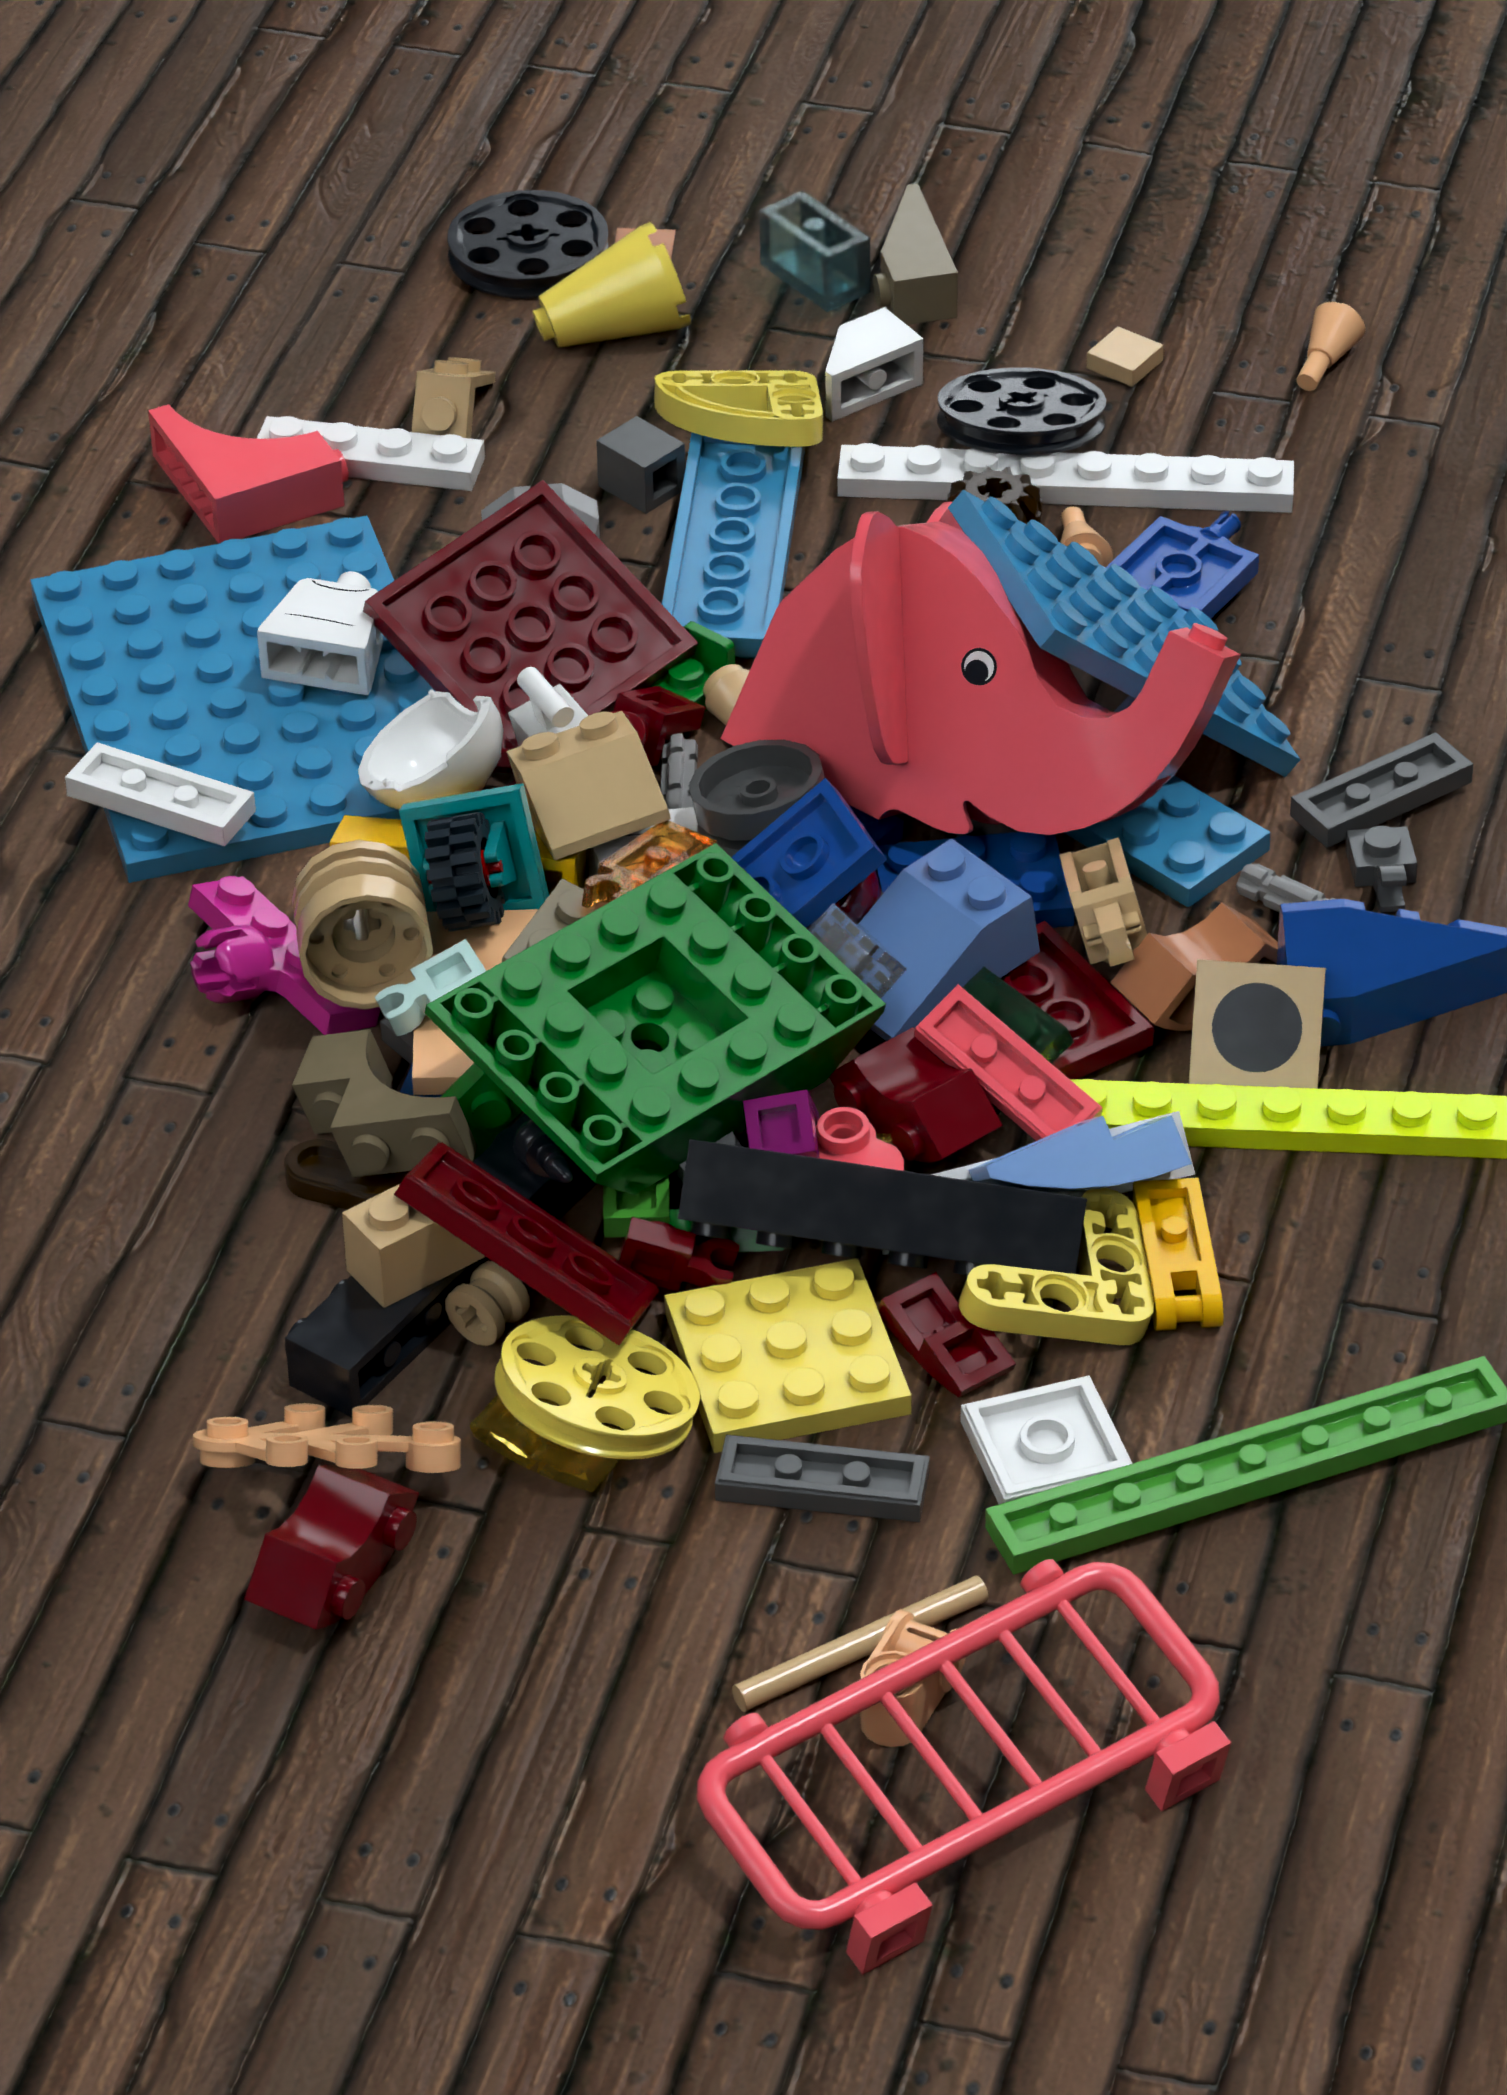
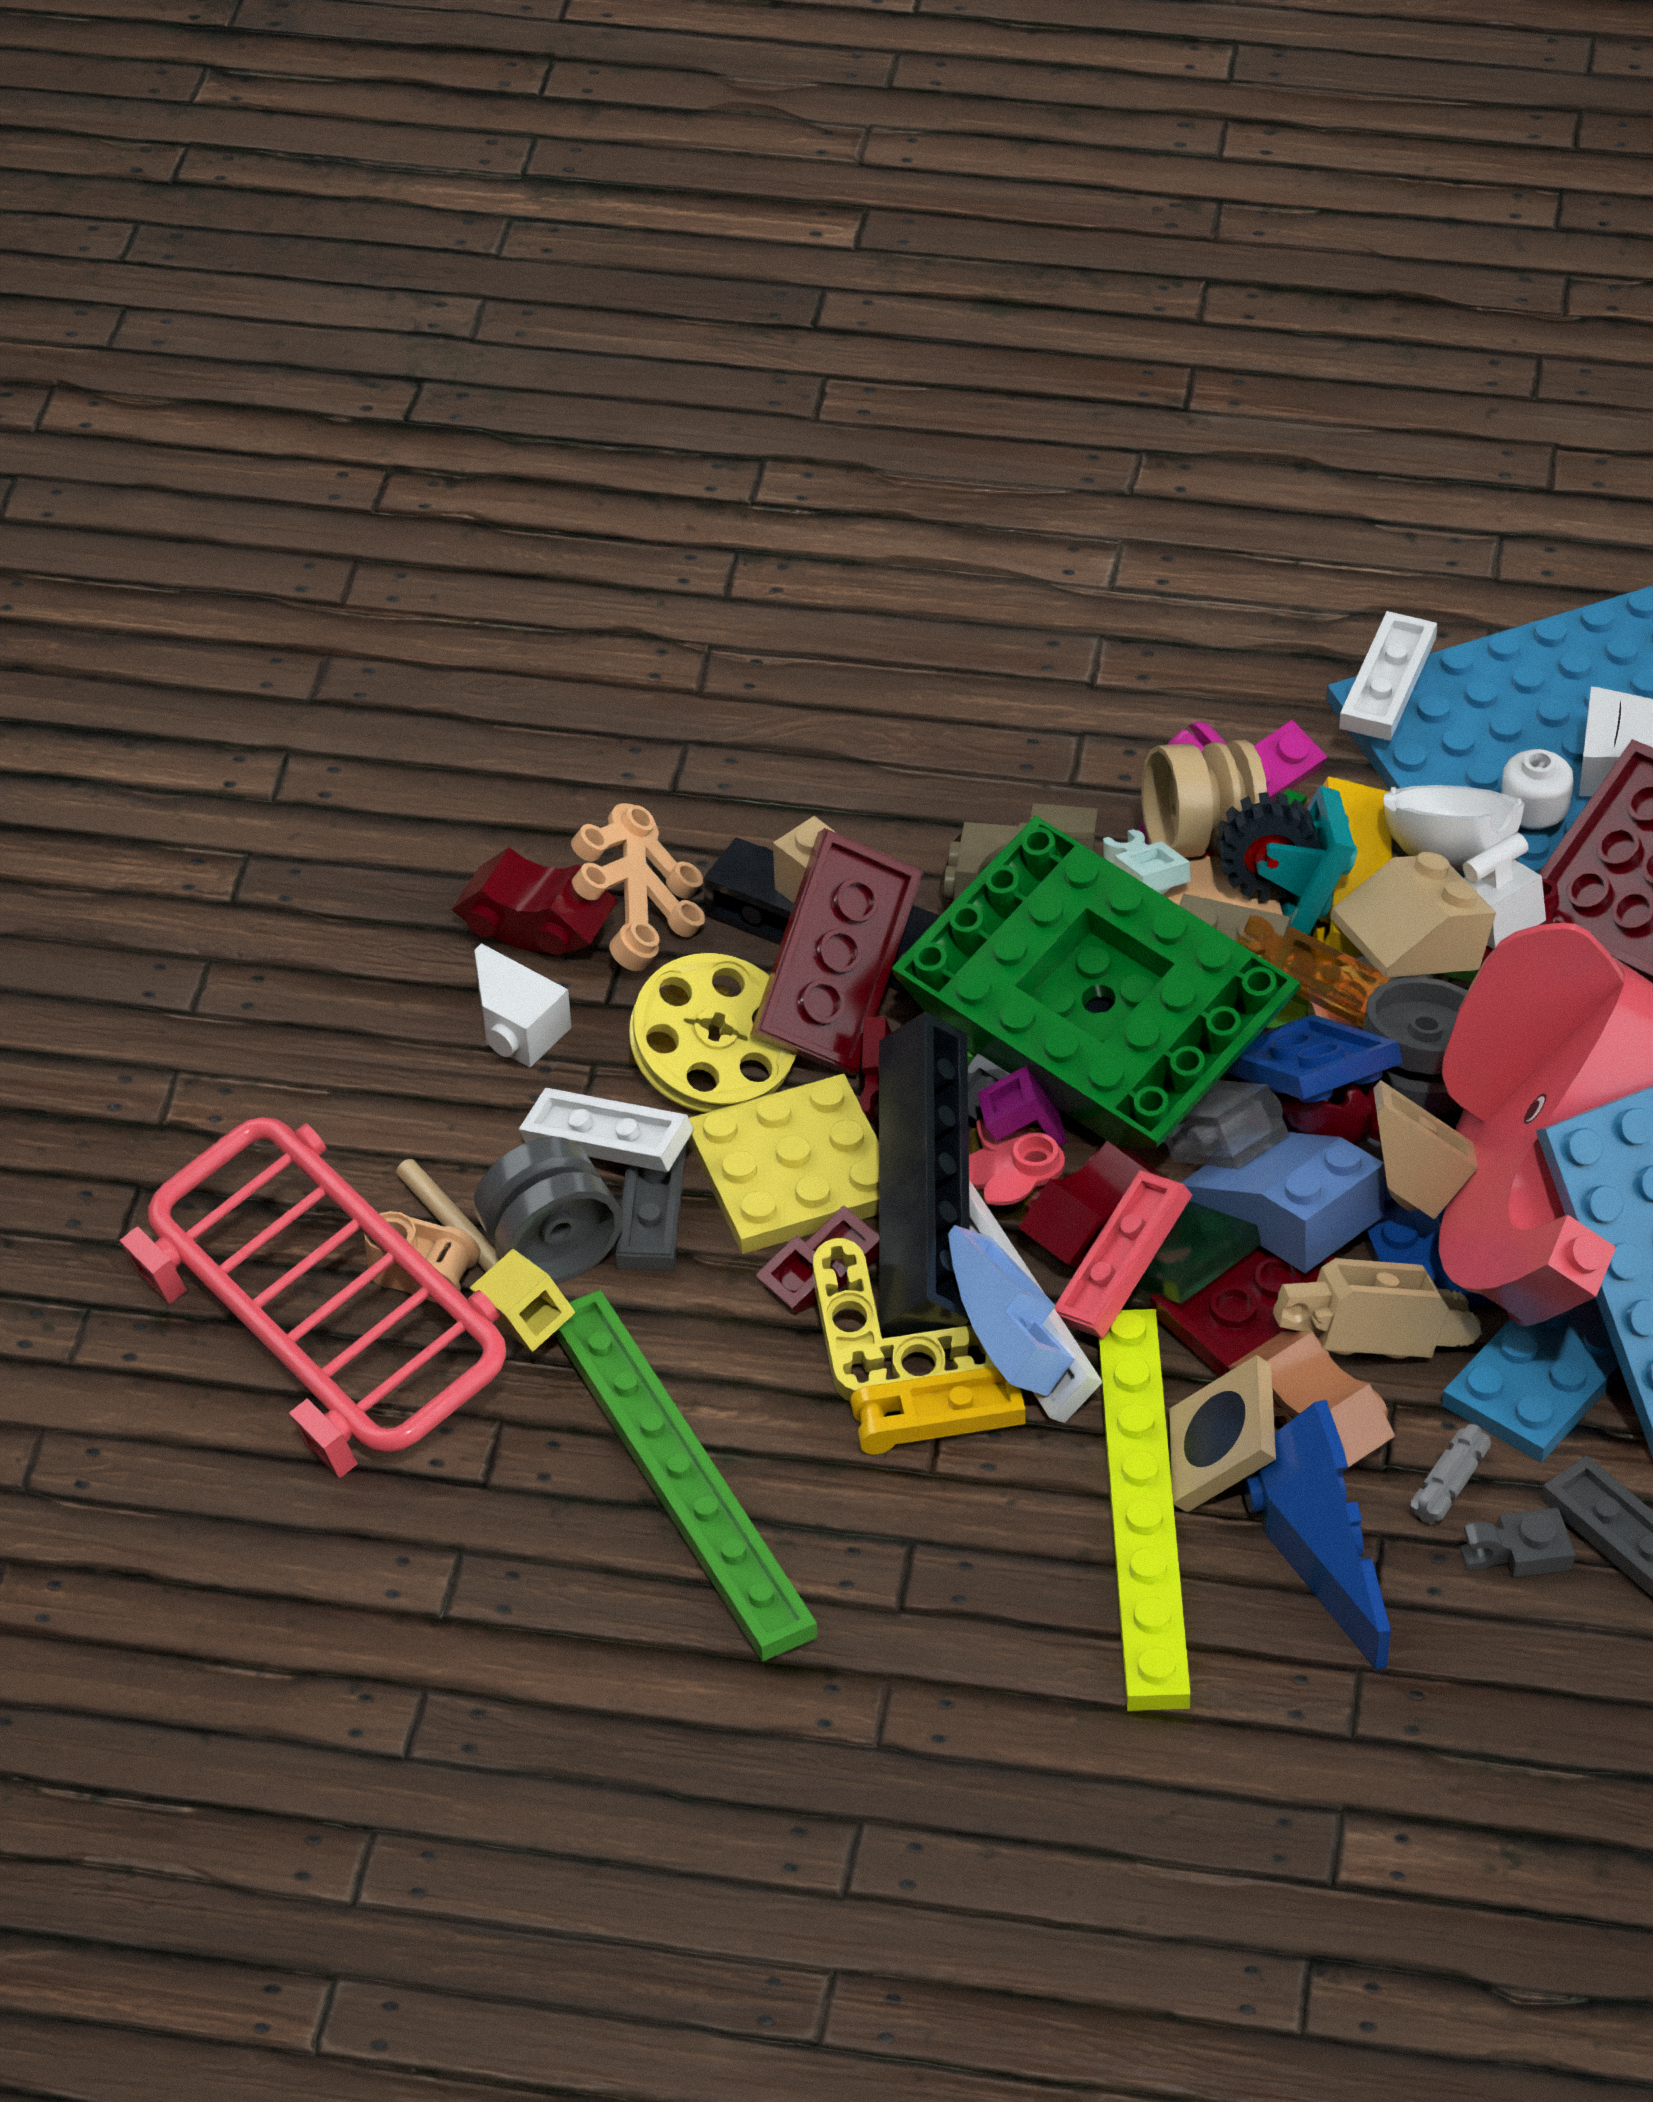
camera: 85 degrees right, 5 degrees up
white tile [960,1375,1133,1504] -> none
none -> light yellow brick [470,1249,576,1352]
none -> white slope [474,943,572,1067]
none -> dark grey wheel [474,1137,623,1285]
none -> white plate [519,1088,694,1172]
none -> tan slope [1373,1080,1478,1219]
none -> white head [1501,749,1573,830]

